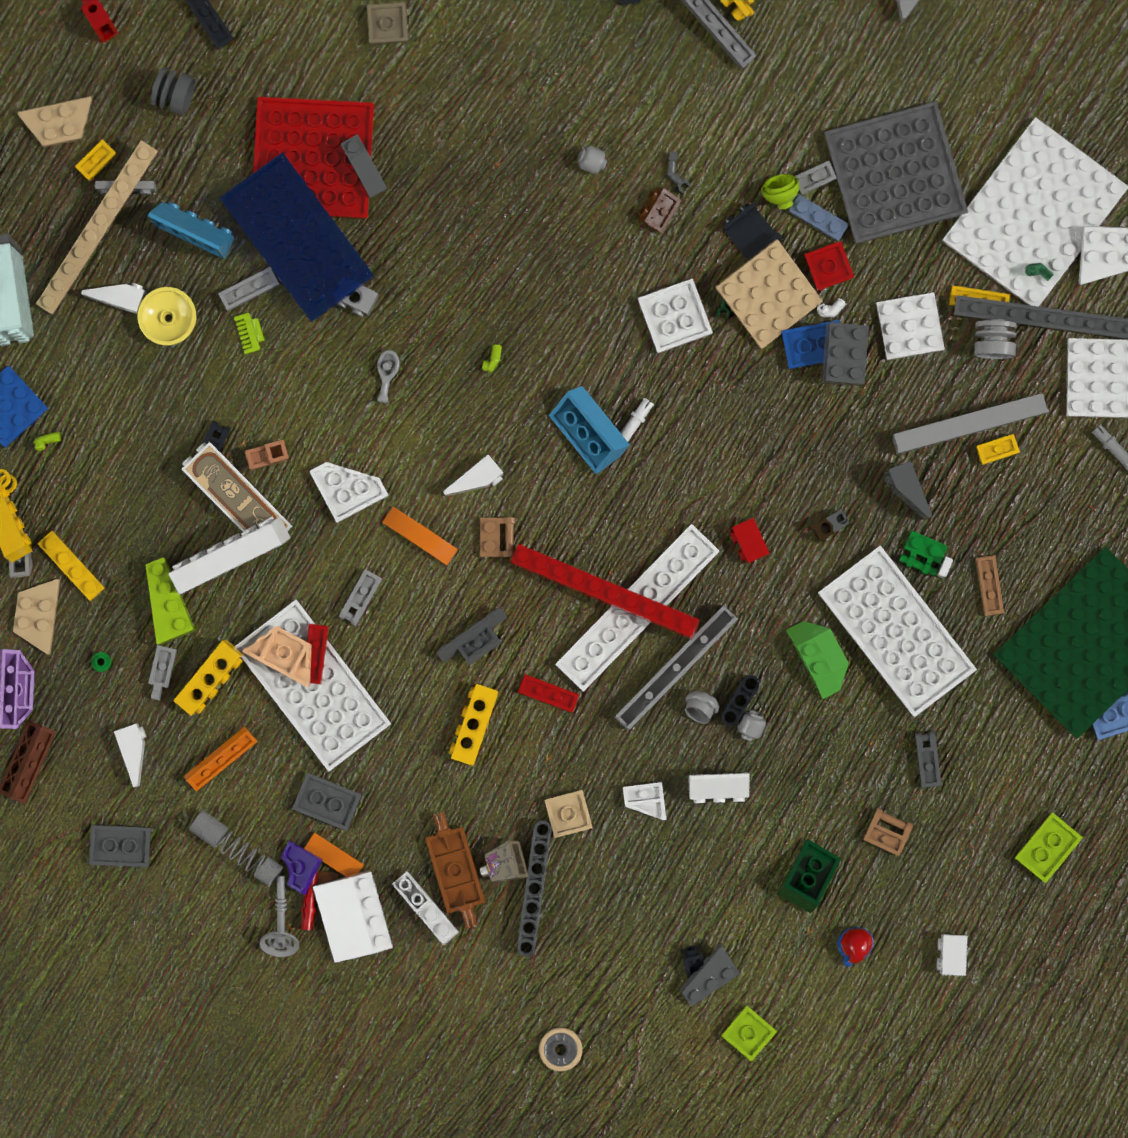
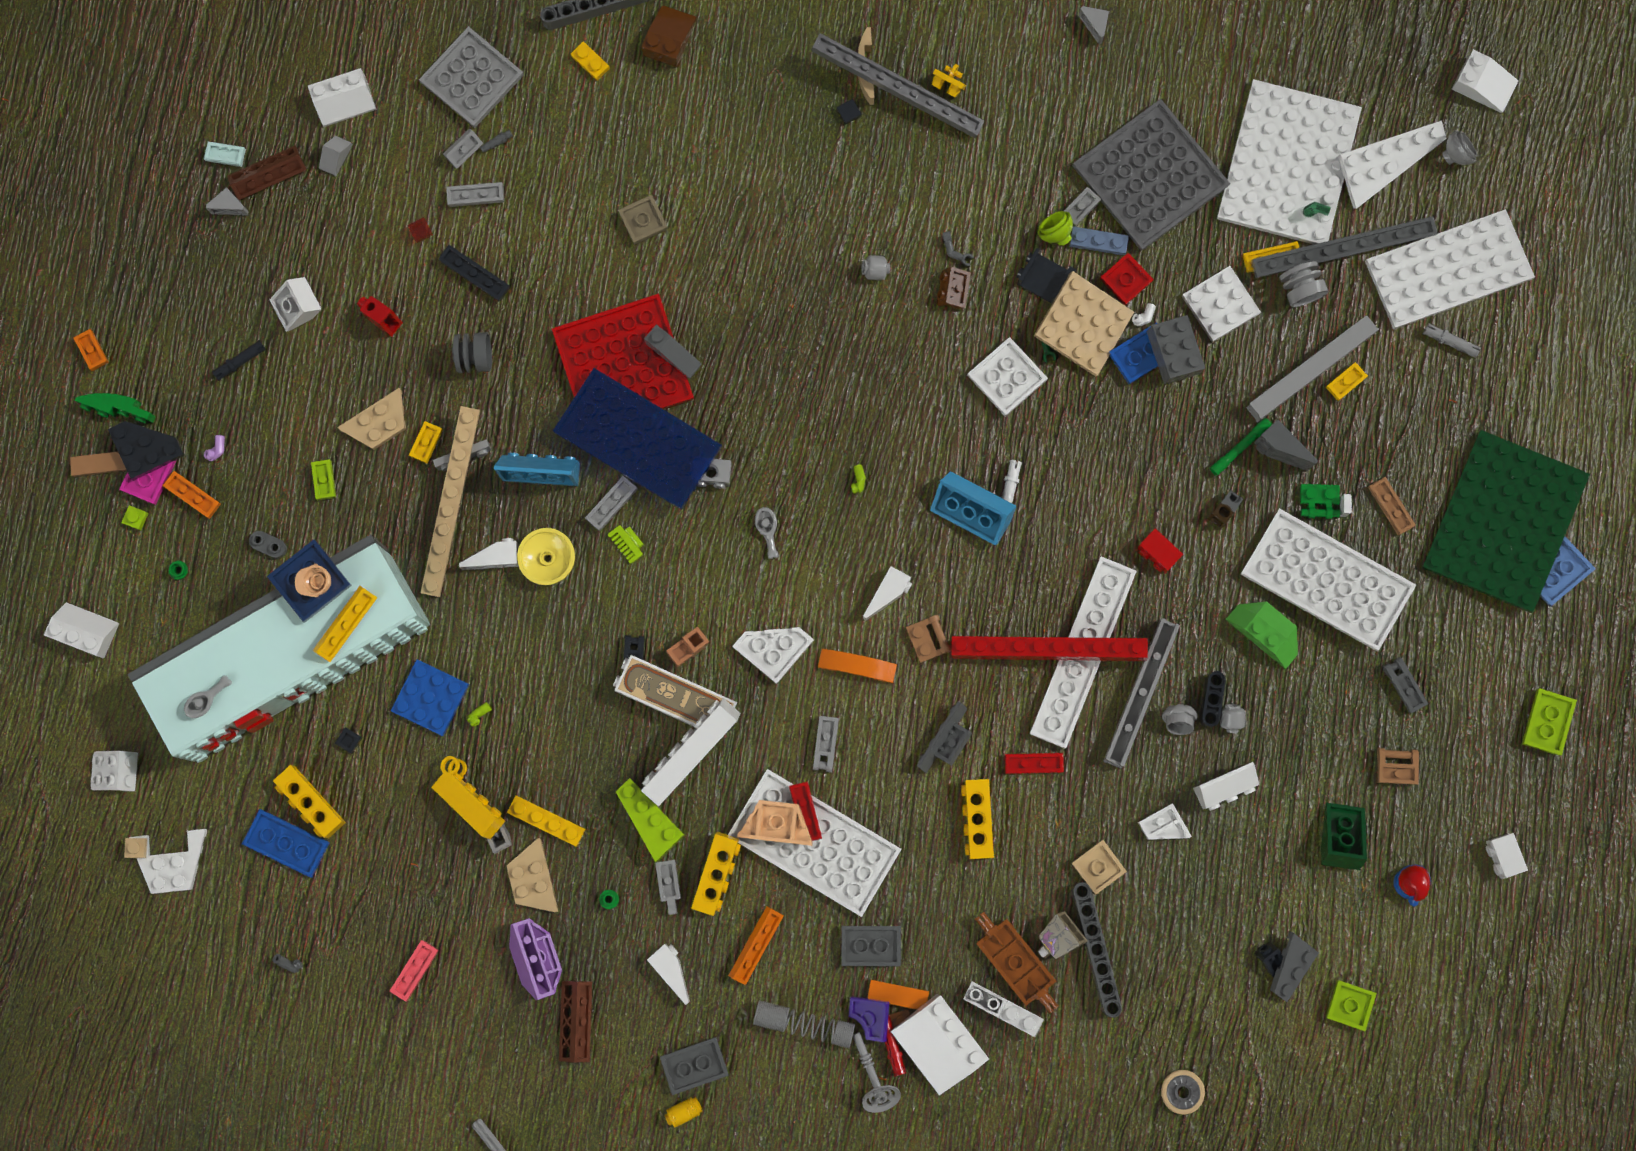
camera: 20 degrees left, 5 degrees down
none -> yellow head [664,1097,703,1128]
none -> green piece [1209,418,1272,476]

